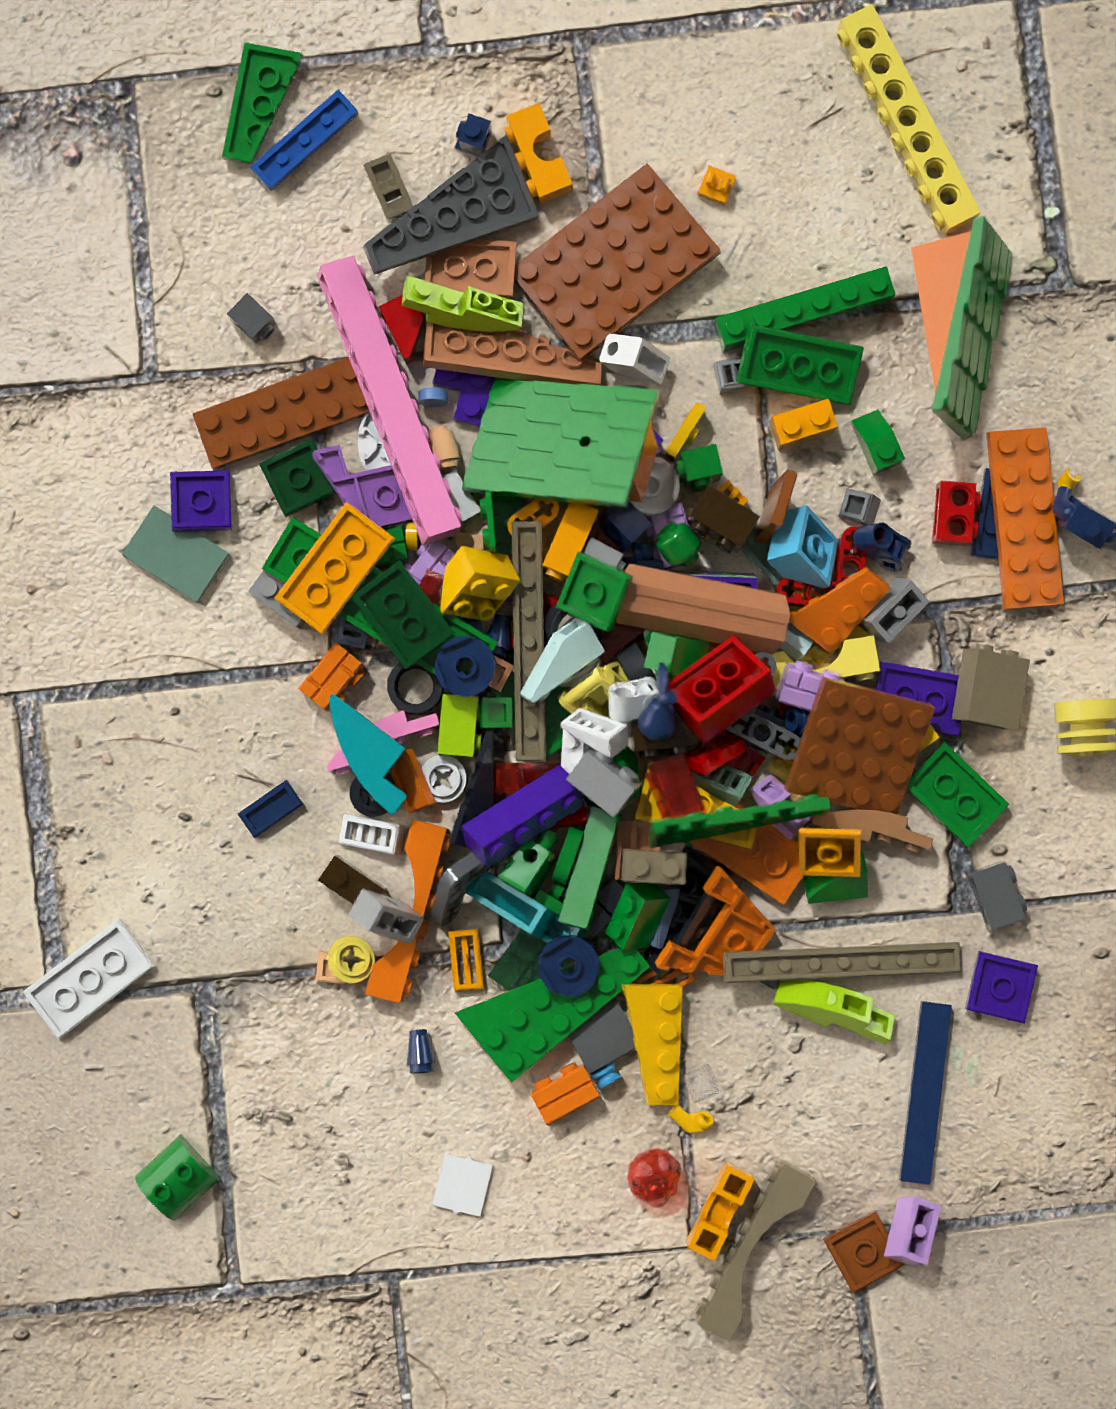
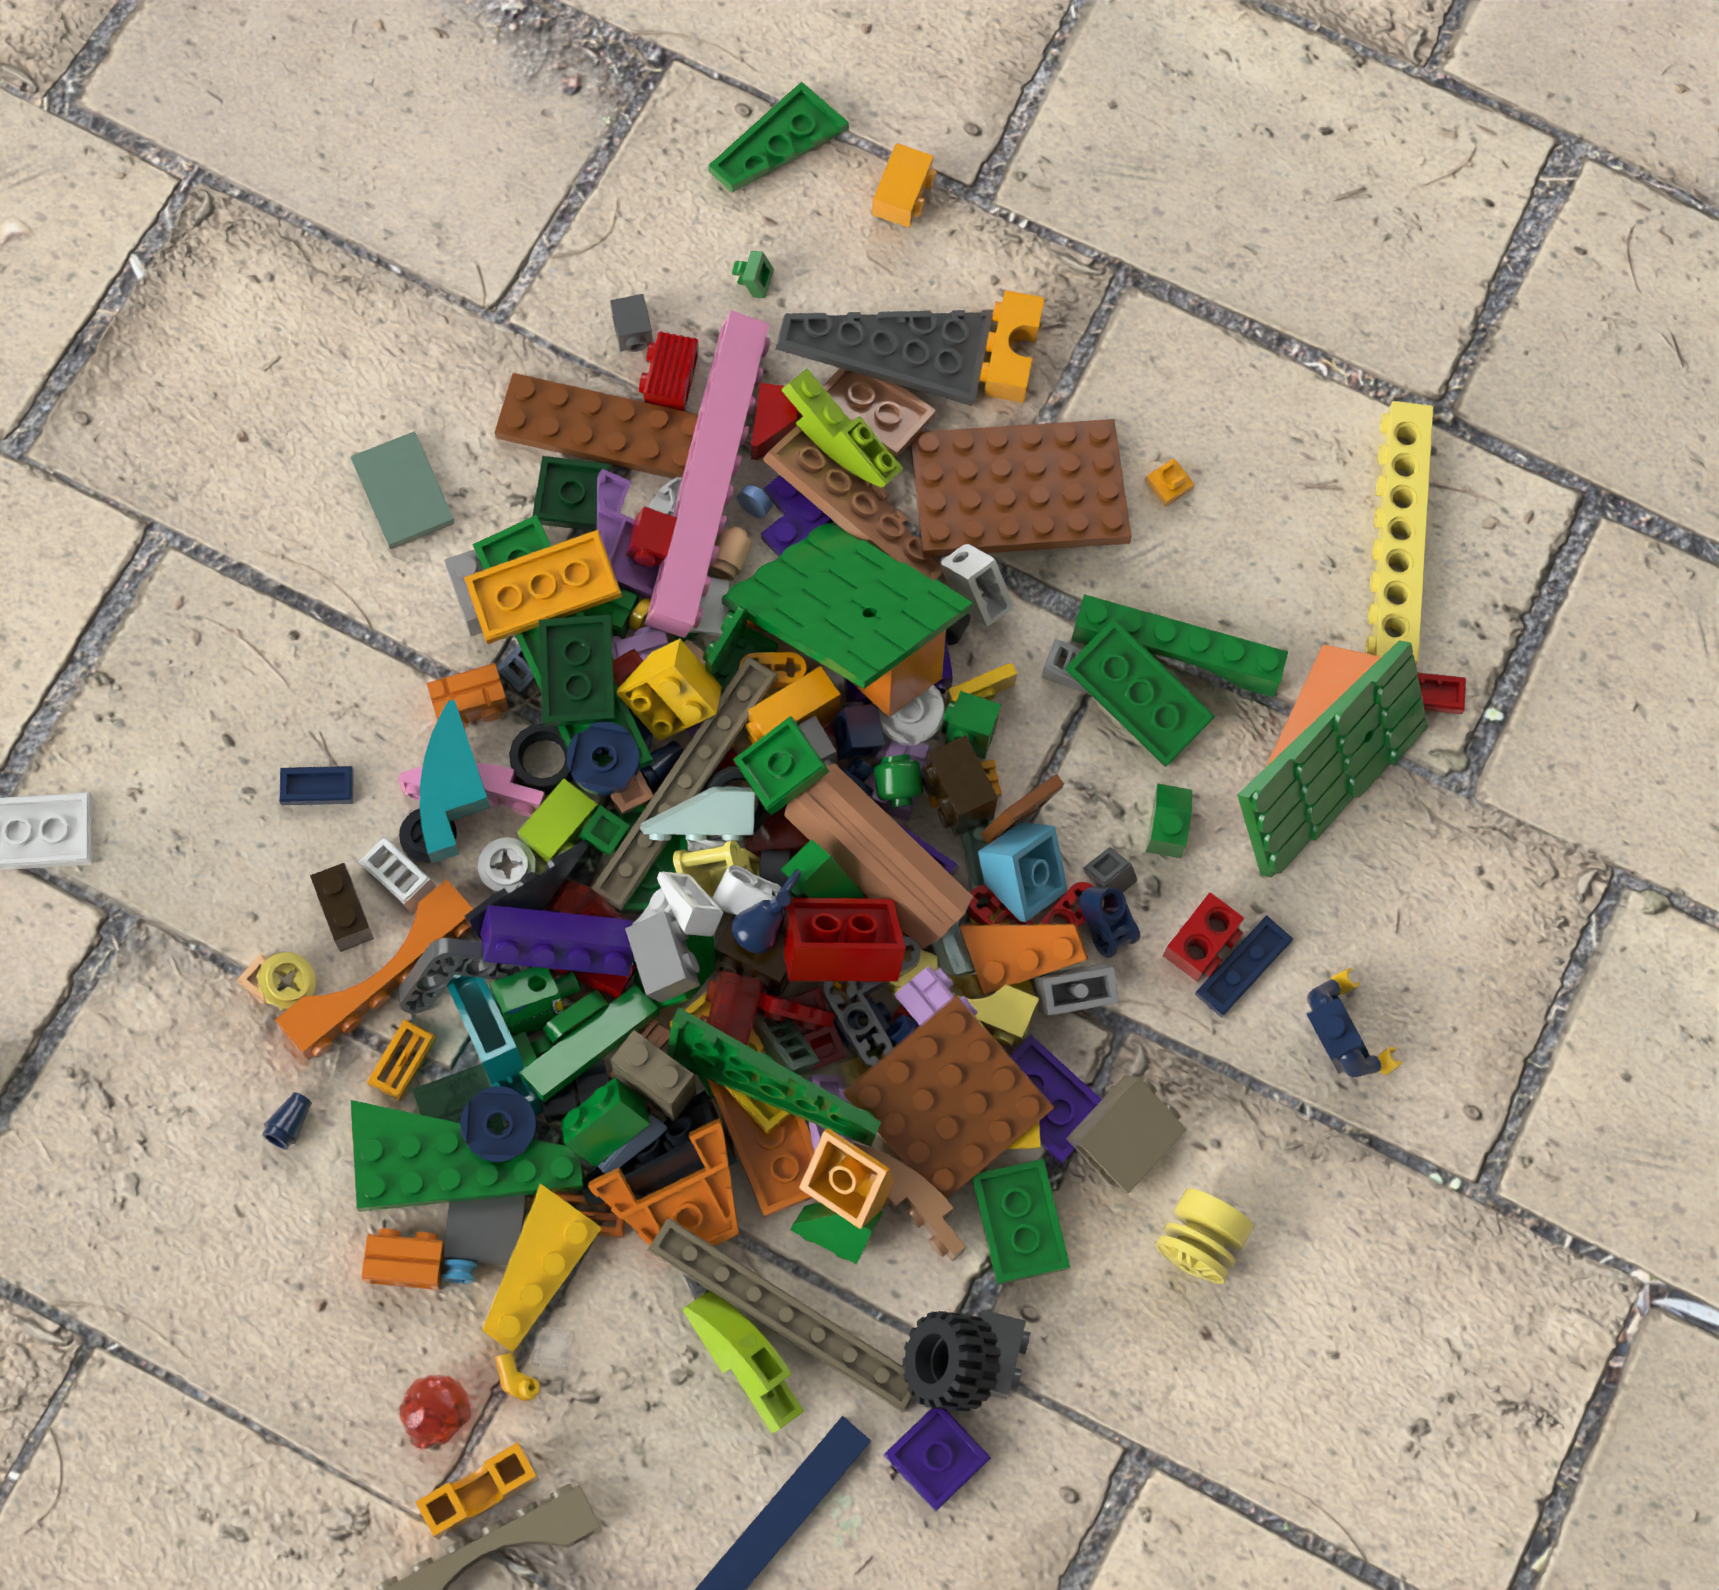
camera: 30 degrees right, 15 degrees down
dark purple plate [170,470,232,532] -> none
blue plate [250,89,359,191] -> none
light grey brick [349,889,424,944] -> none
dark tan slope [363,153,413,219] -> none
orange tile [390,748,436,815] -> none
white piece [432,1153,493,1217] -> none
dark blue brick [455,113,492,157] -> none
light orange brick [769,399,838,450] -> none
orange plate [986,427,1064,610] -> none
none -> red brick [625,506,677,567]
none -> red brick [639,331,699,411]
none -> green tile [731,251,774,298]
none -> light orange brick [872,143,937,228]
none -> black tyre [902,1311,1001,1412]
none -> red plate [1416,672,1466,714]

